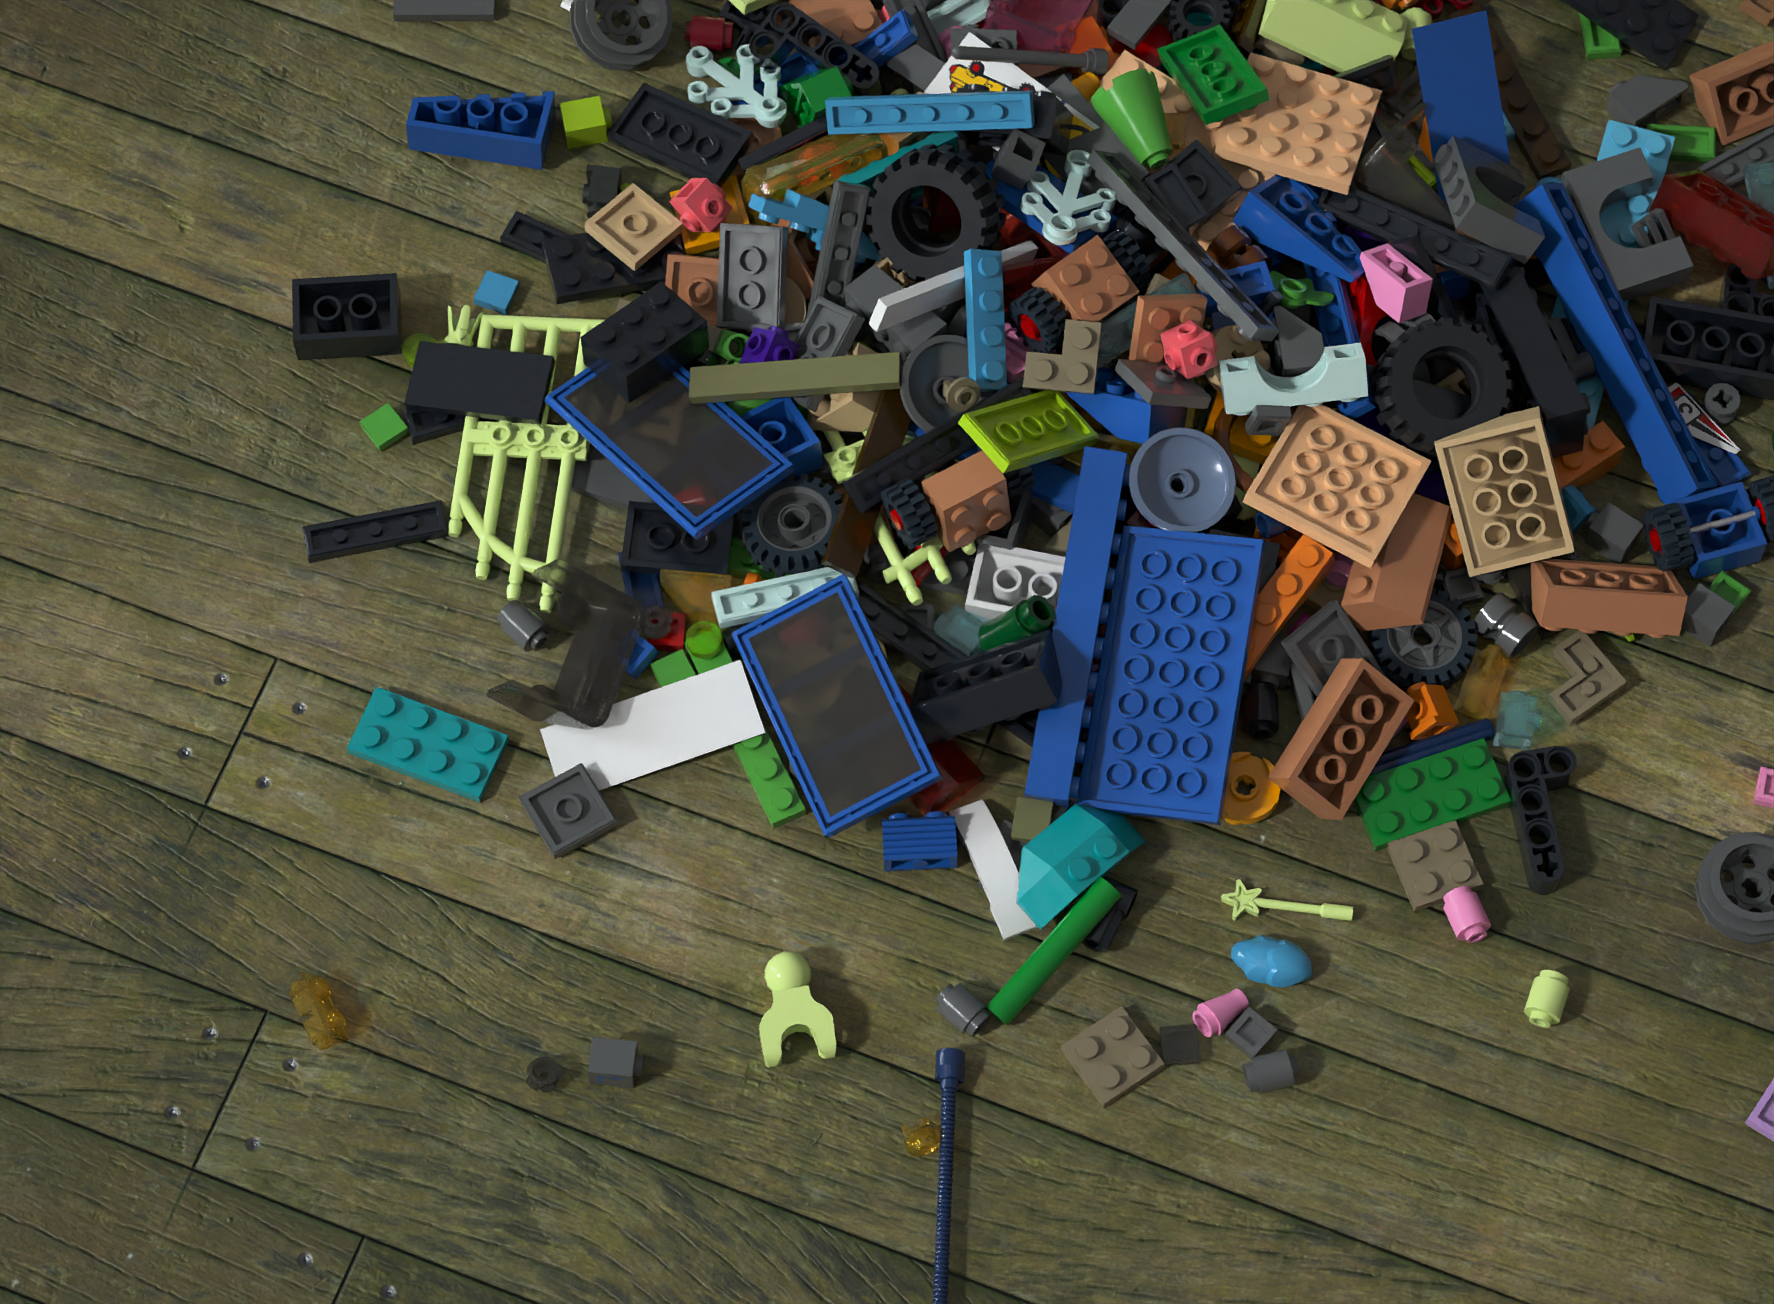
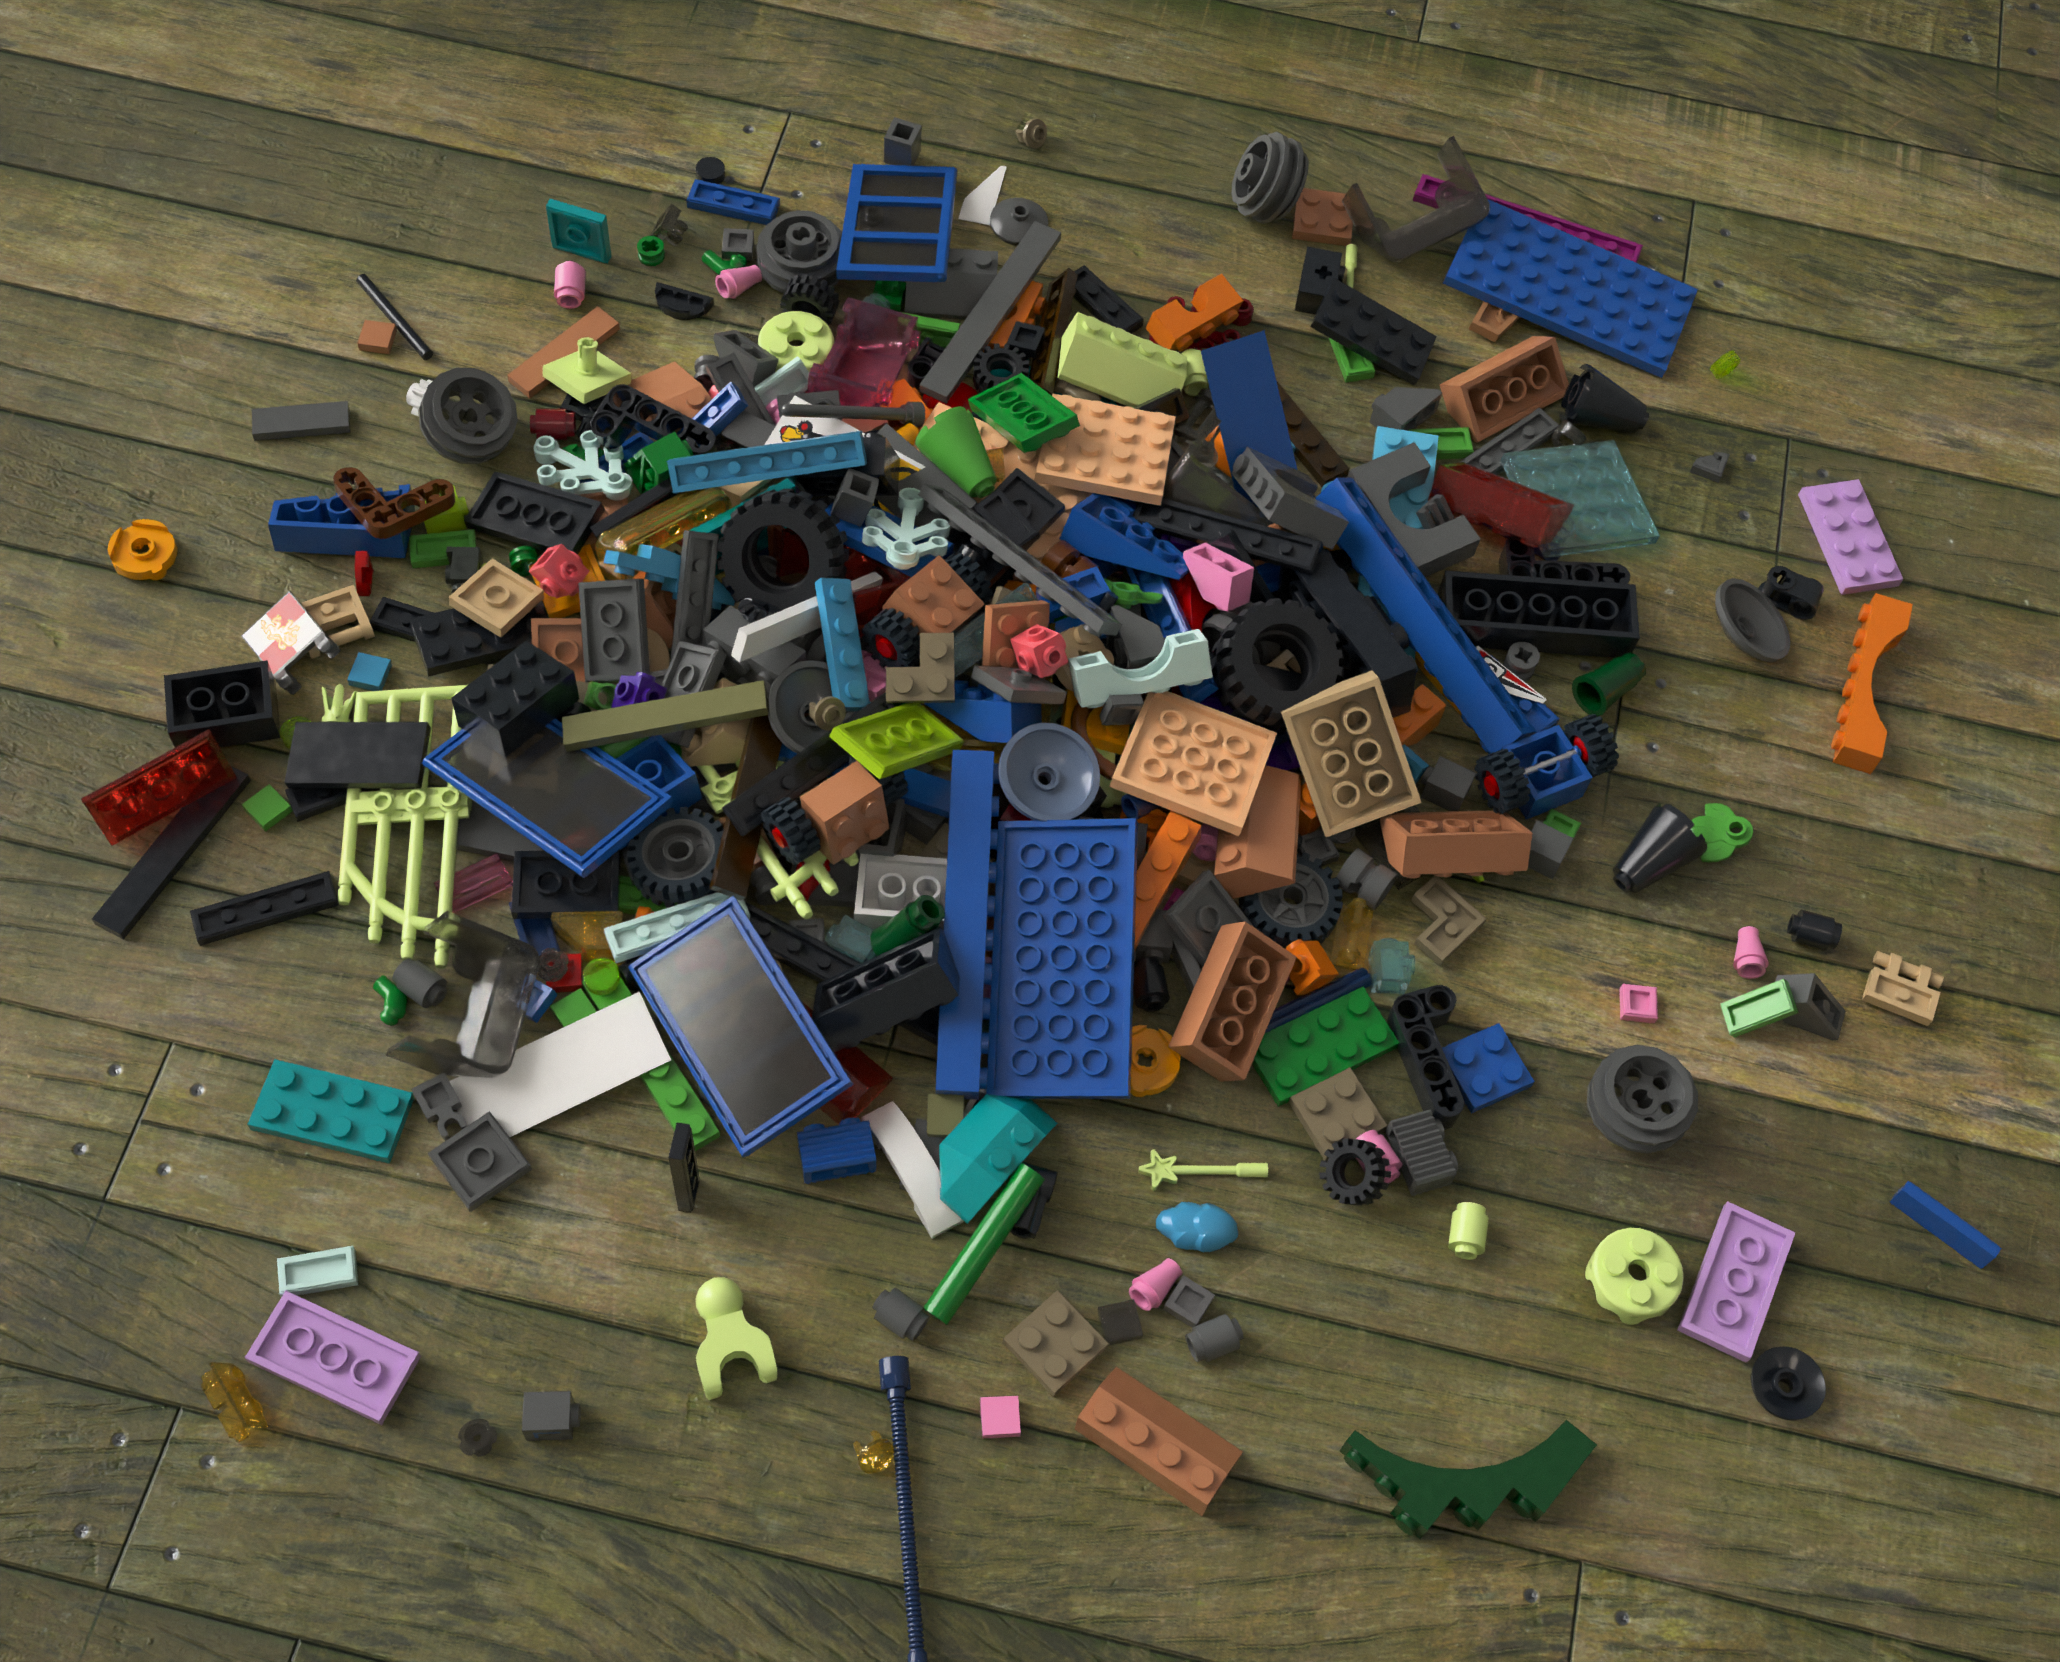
camera: 15 degrees left, 5 degrees down
none -> clear red slope [81,730,237,846]
none -> black tile [92,760,251,940]
none -> light orange plate [108,519,178,580]
none -> flag [241,591,341,695]
none -> lavender plate [245,1291,421,1425]
none -> light aqua tile [277,1246,358,1297]
none -> tan plate [301,585,375,659]
none -> reddish brown beam [333,467,455,539]
none -> red tile [355,551,374,596]
none -> green arm [373,975,408,1026]
none -> bright green tile [409,529,477,568]
none -> dark grey plate [411,1072,467,1141]
none -> clear pink tile [434,853,513,914]
none -> green bush [508,546,538,576]
none -> black tile [668,1122,700,1213]
none -> black gear [738,598,782,623]
none -> bright pink tile [980,1396,1021,1439]
none -> nougat slope [1075,1367,1243,1516]
none -> black tyre [1319,1138,1391,1206]
none -> dark green arch [1340,1419,1597,1539]
none -> dark grey brick [1385,1110,1458,1196]
none -> blue plate [1442,1023,1535,1114]
none -> yellowish green plate [1585,1228,1684,1325]

